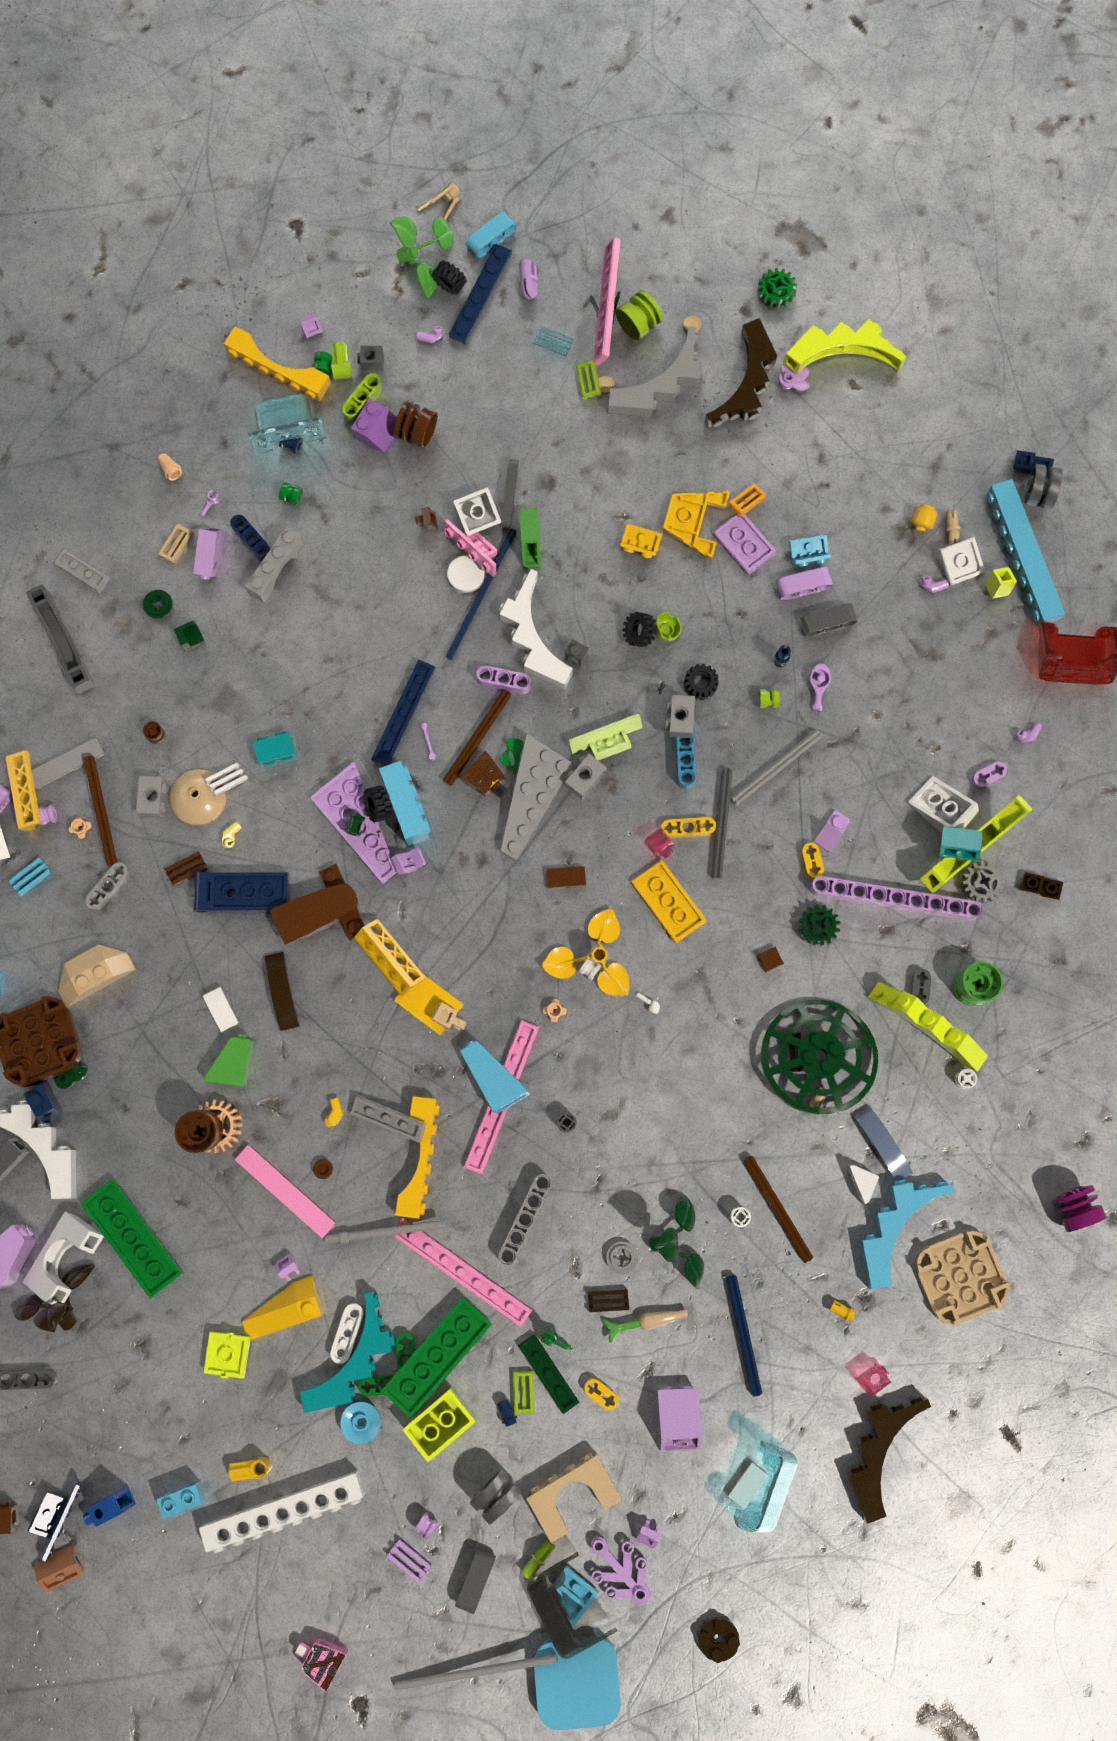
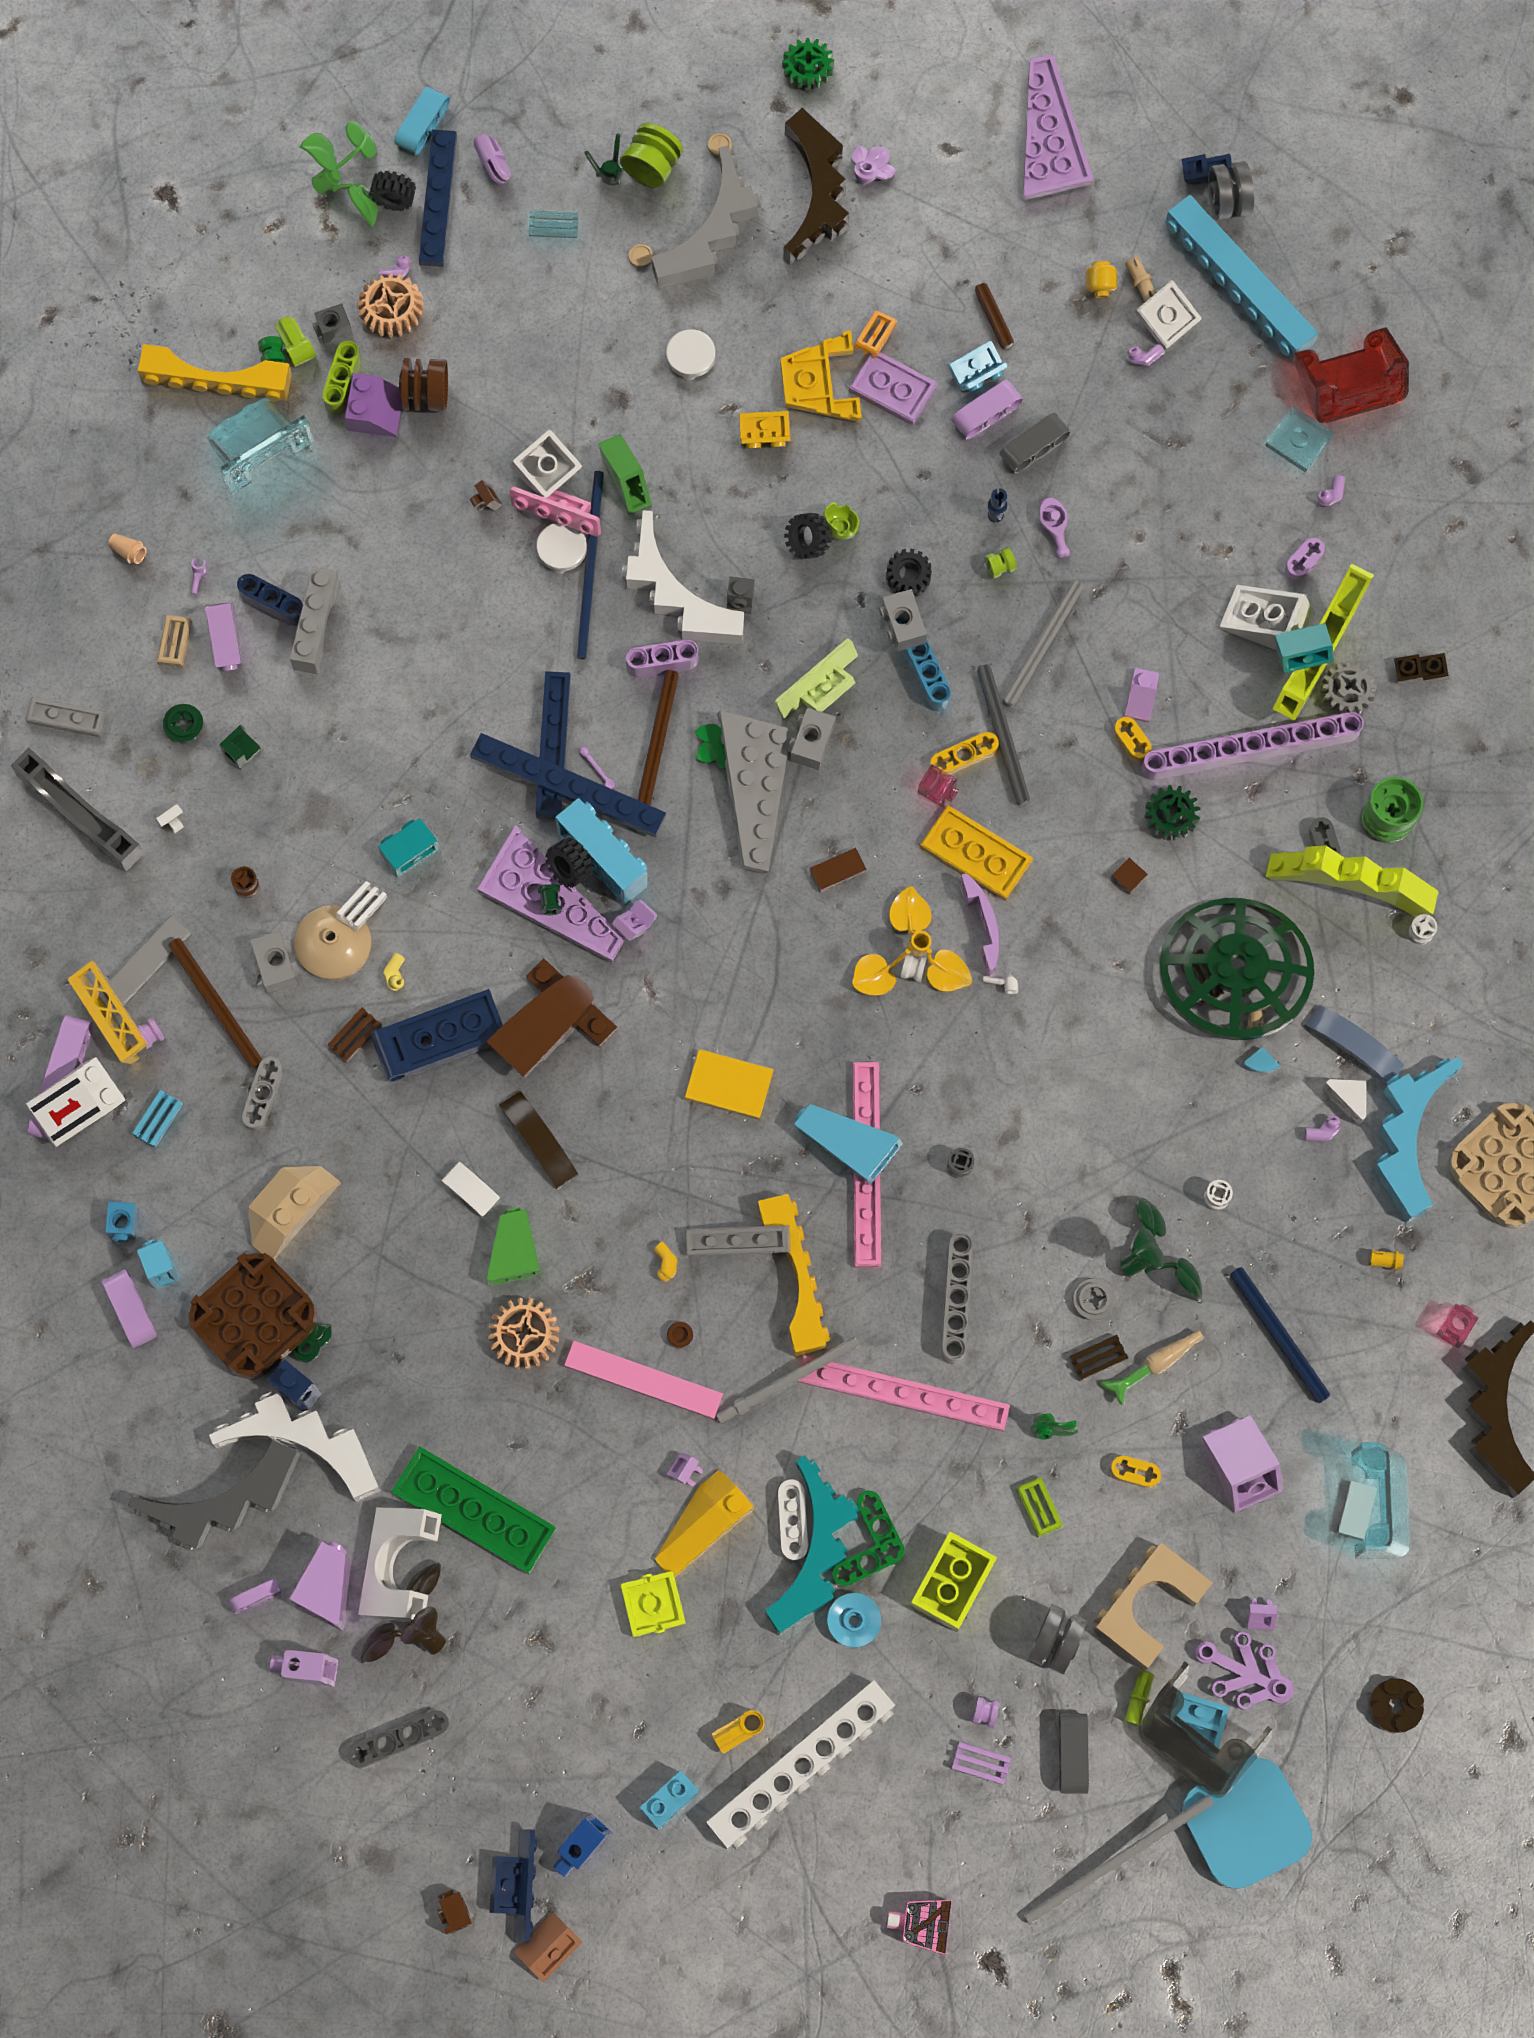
camera: 25 degrees left, 5 degrees down
light nougat plate [69,816,92,839] -> none
reddish brown wheel [174,1109,223,1153] -> none
dark blue bush [279,432,303,454] -> none
green wheel [279,482,303,506] -> none
lavender tile [299,313,323,338] -> none
yellow fence [354,919,425,997] -> none
green plate [381,1297,492,1418] -> none
tan plant [417,182,460,220] -> none
tan plate [431,1002,467,1031] -> none
reddish brown torso [460,751,507,798] -> none
dark blue pin [497,1399,517,1427] -> none
dark grey beam [501,459,519,529] -> none
dark green tile [518,1333,580,1414] -> none
light nougat plate [543,999,566,1023] -> none
lime tile [576,360,601,400] -> none
bright pink tile [593,237,620,366] -> none
reddish brown axle [744,1156,813,1263] -> none
neon yellow arch [783,319,907,374] -> none
neon yellow brick [985,567,1017,599] -> none
none -> white tile [155,804,184,833]
none -> light nougat gear [357,272,424,339]
none -> dark blue plate [470,733,666,838]
none -> white tile [666,329,715,380]
none -> lavender slope [960,873,999,977]
none -> reddish brown axle [975,283,1014,350]
none -> lavender wing [1023,54,1094,201]
none -> medium azure tile [1242,1047,1280,1073]
none -> clear light blue tile [1265,406,1334,473]
none -> lavender arm [1305,1115,1341,1142]

